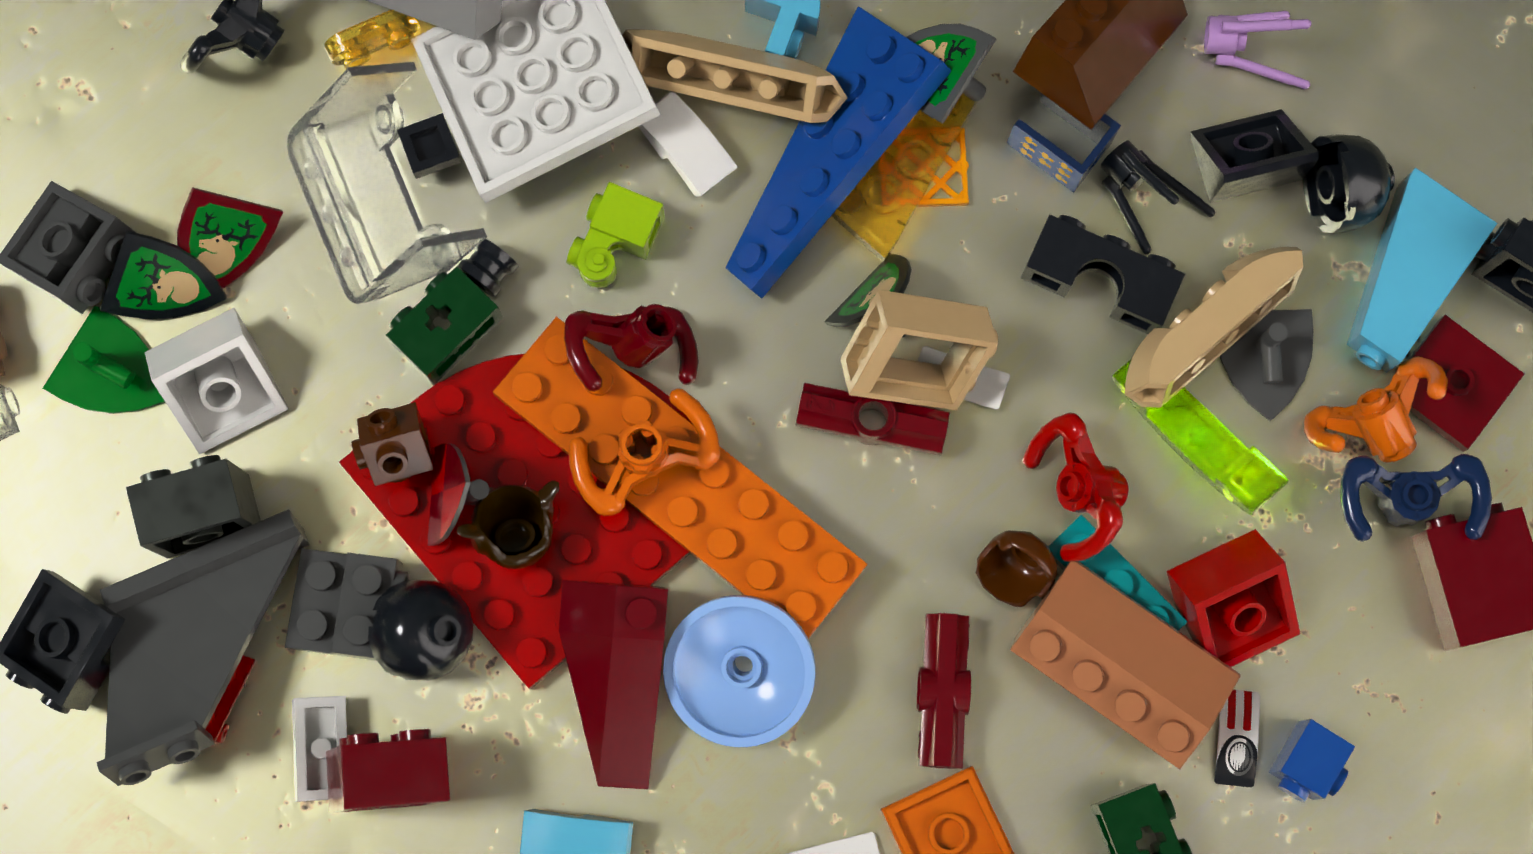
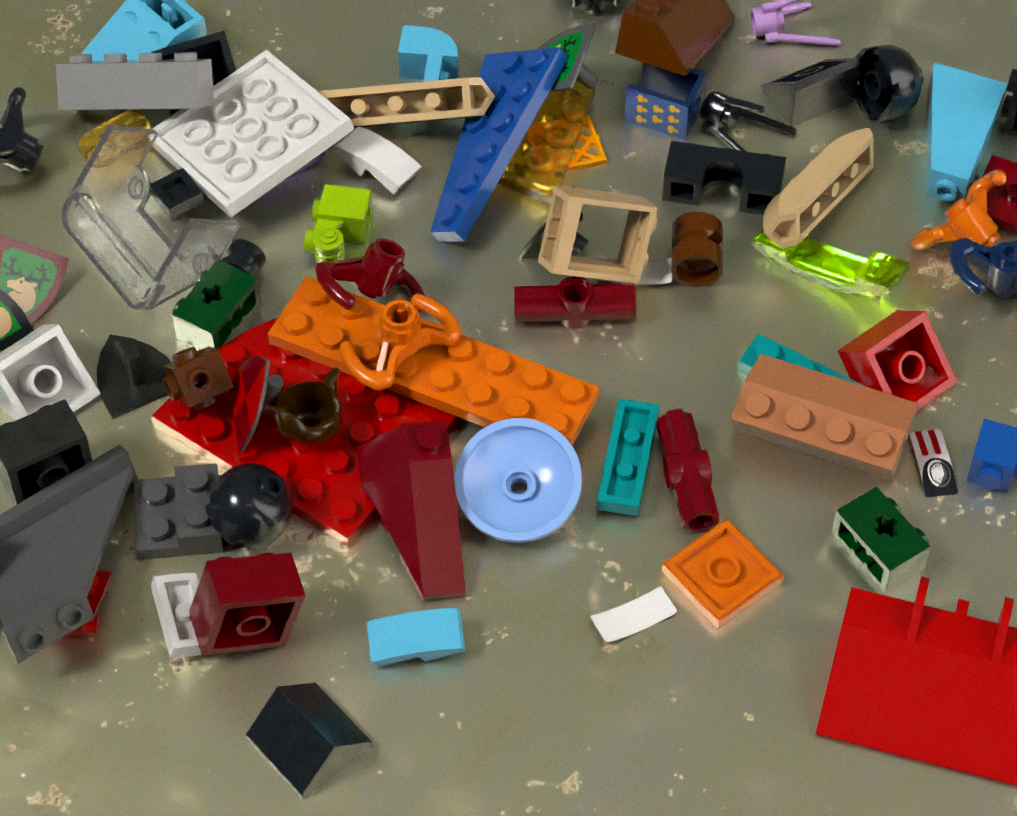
camera: 10 degrees left, 25 degrees down
reddish brown hair [975,530,1058,607] -> none
red piece [1022,412,1129,562] -> none
dark grey shield [1220,309,1313,421] -> none
none -> pearl dark grey shield [96,334,171,419]
none -> teal plate [596,398,659,516]
none -> reddish brown wheel [671,211,723,287]

